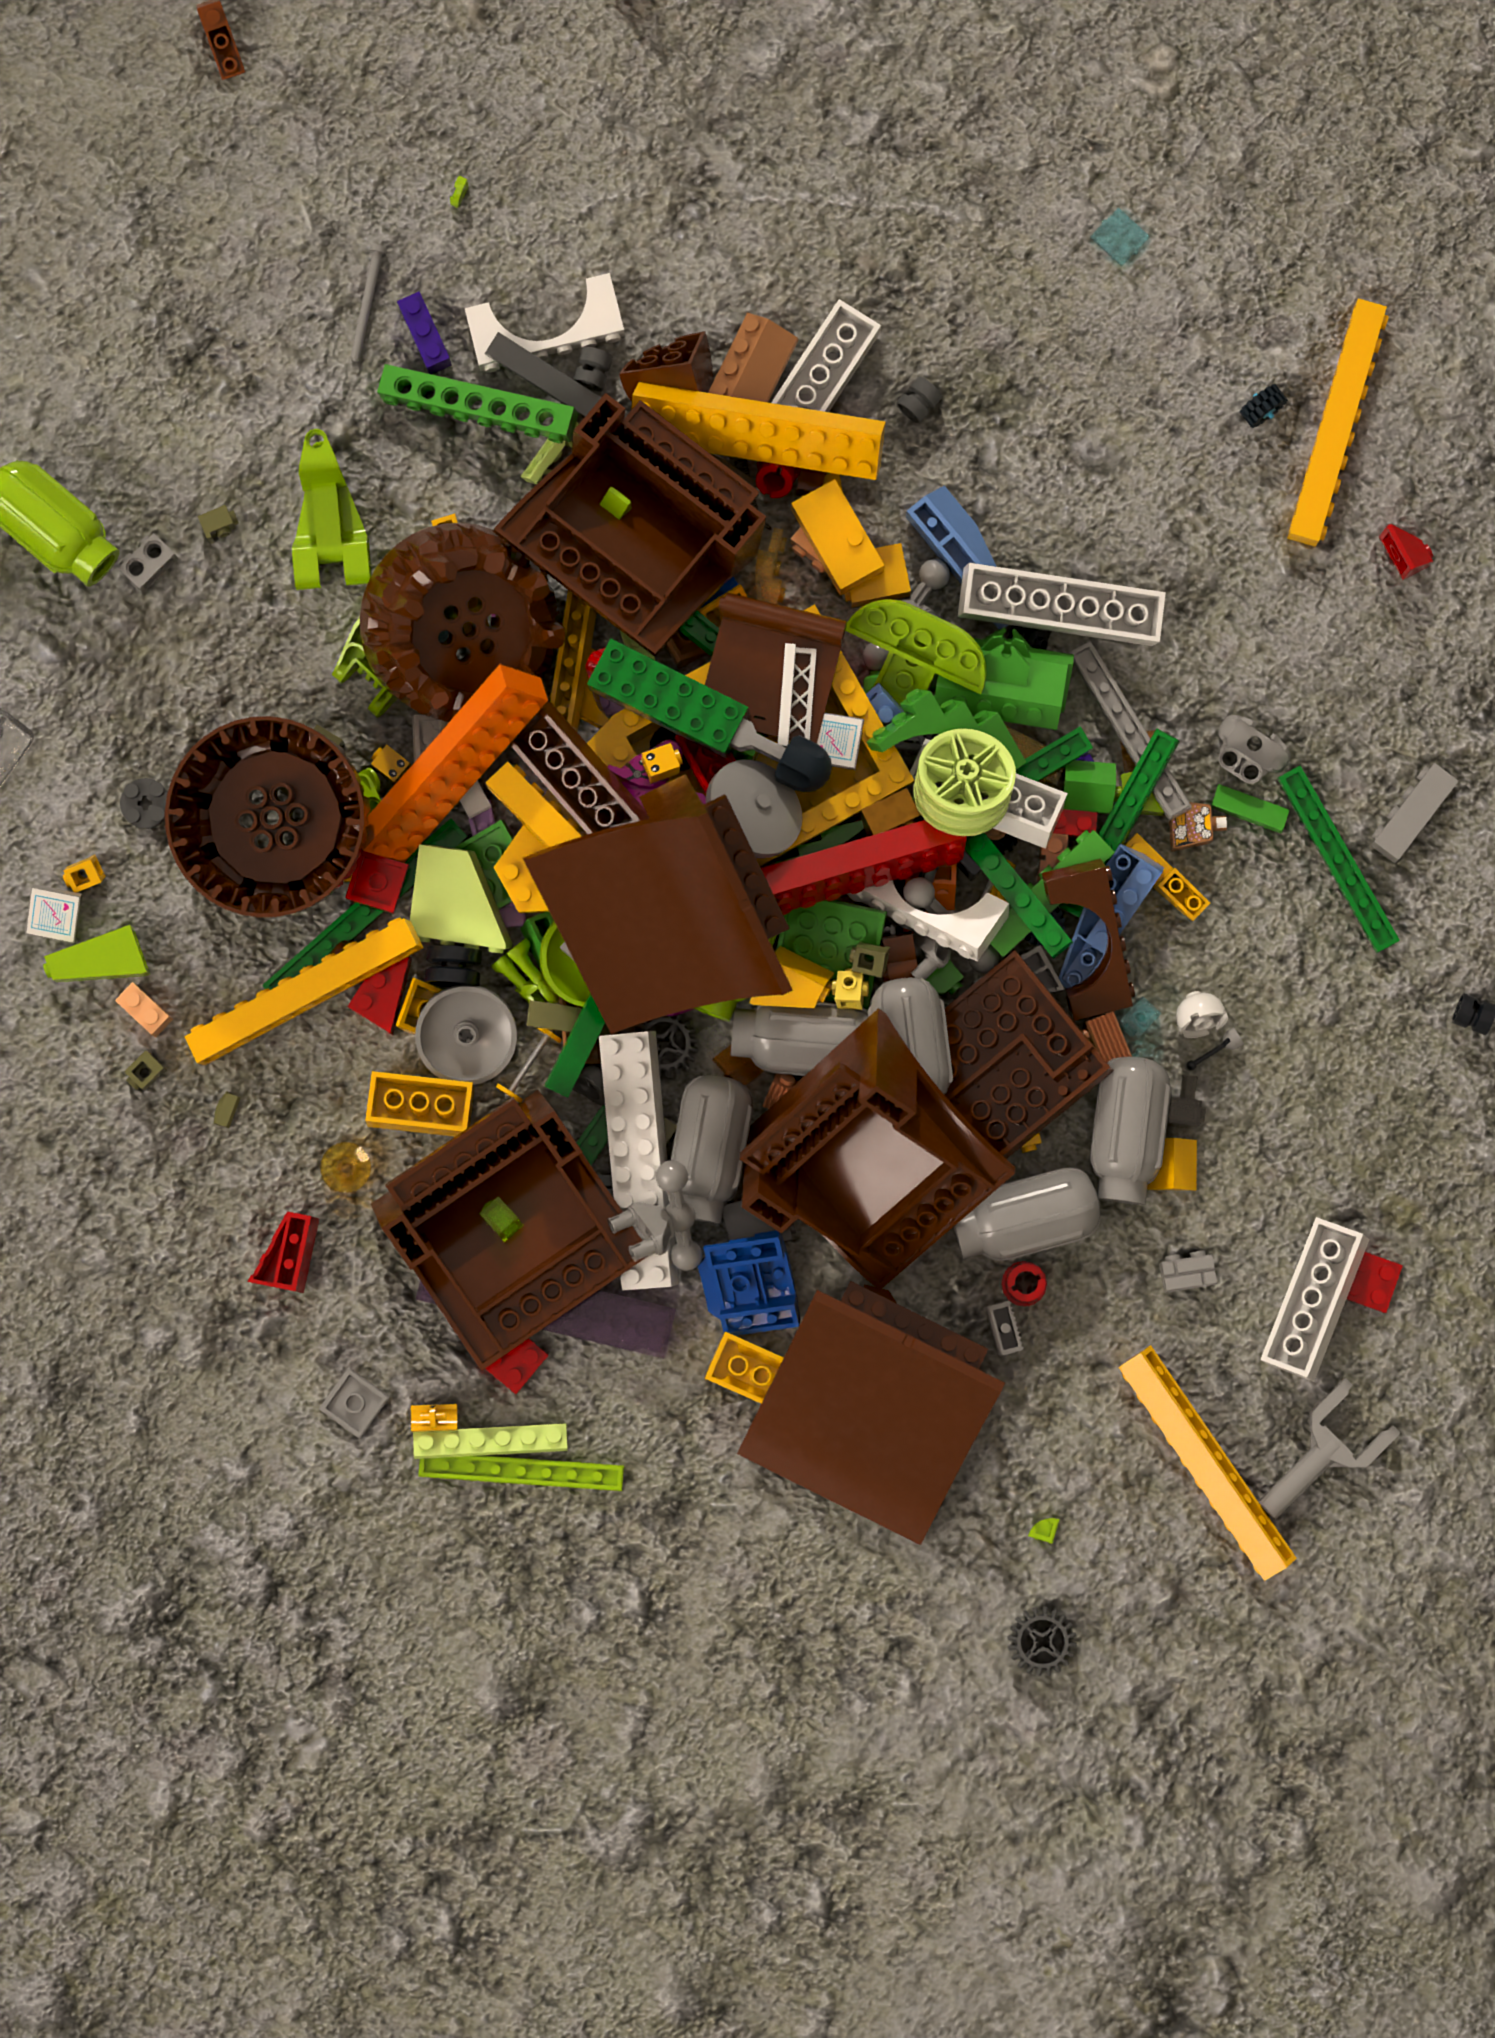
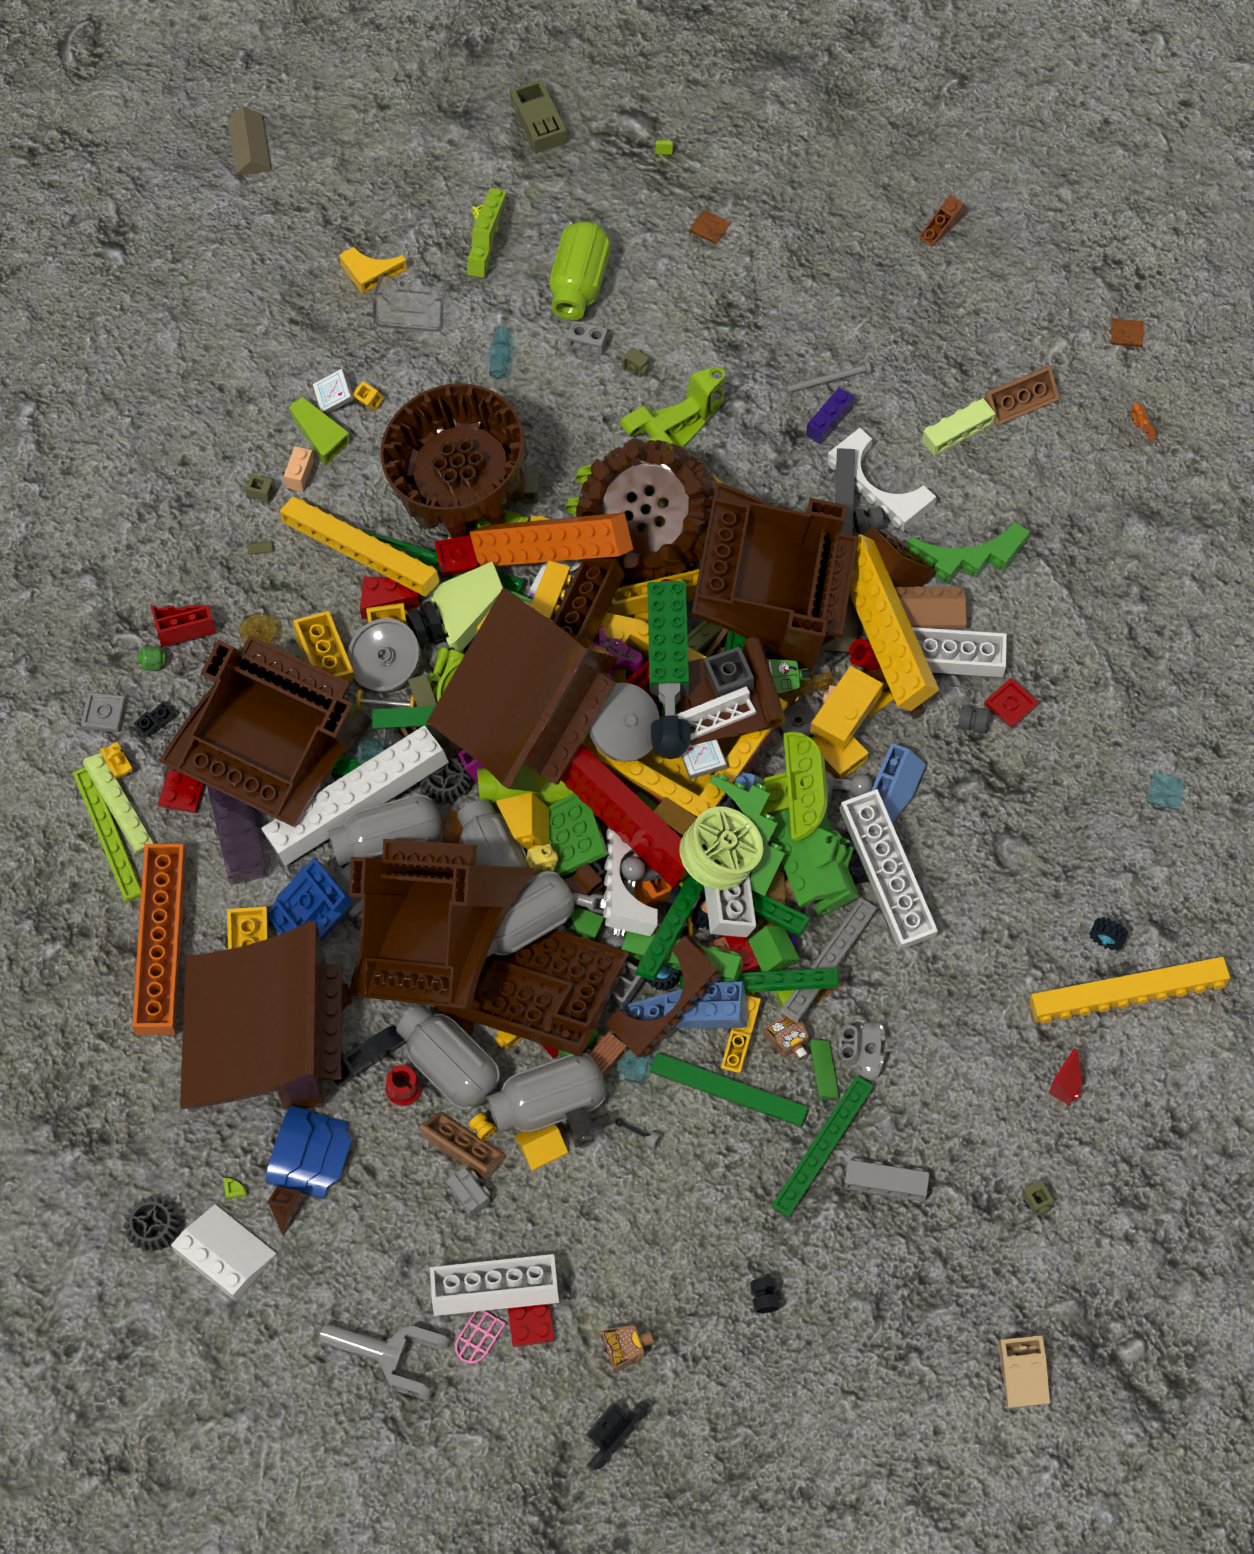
camera: 60 degrees right, 20 degrees down
bright green brick [377,364,579,444] -> none
lime tile [450,175,469,208] -> none
clear neon green brick [479,1197,523,1242] -> none
lime slope [600,487,632,520] -> none
light grey connector [607,1160,703,1271] -> none
yellow brick [641,743,683,784] -> none
olive brick [849,942,890,978] -> none
light grey brick [985,1301,1024,1357] -> none
yellow brick [1118,1345,1297,1581] -> none
white cylinder [1176,991,1229,1038] -> none
none -> orange brick [132,844,187,1035]
none -> black slope [133,701,177,738]
none -> bright green head [137,646,165,670]
none -> white slope [171,1205,277,1302]
none -> blue slope [265,1105,352,1199]
none -> reddish brown slope [267,1186,305,1235]
none -> black slope [333,1025,405,1088]
none -> clear light blue brick [358,738,384,764]
none -> medium nougat slope [420,1112,505,1181]
none -> bright pink window [455,1311,506,1364]
none -> yellow wheel [468,1112,497,1141]
none -> clear light blue piece [490,325,510,379]
none -> torso [602,1325,654,1373]
none -> green tile [650,1053,808,1127]
none -> clear orange piece [690,210,730,244]
none -> dark grey brick [703,647,754,698]
none -> bright green torso [767,659,809,694]
none -> dark grey plate [779,705,816,737]
none -> bright green arch [907,522,1030,584]
none -> yellowish green brick [922,398,996,456]
none -> medium nougat slope [984,365,1060,426]
none -> red plate [984,678,1038,729]

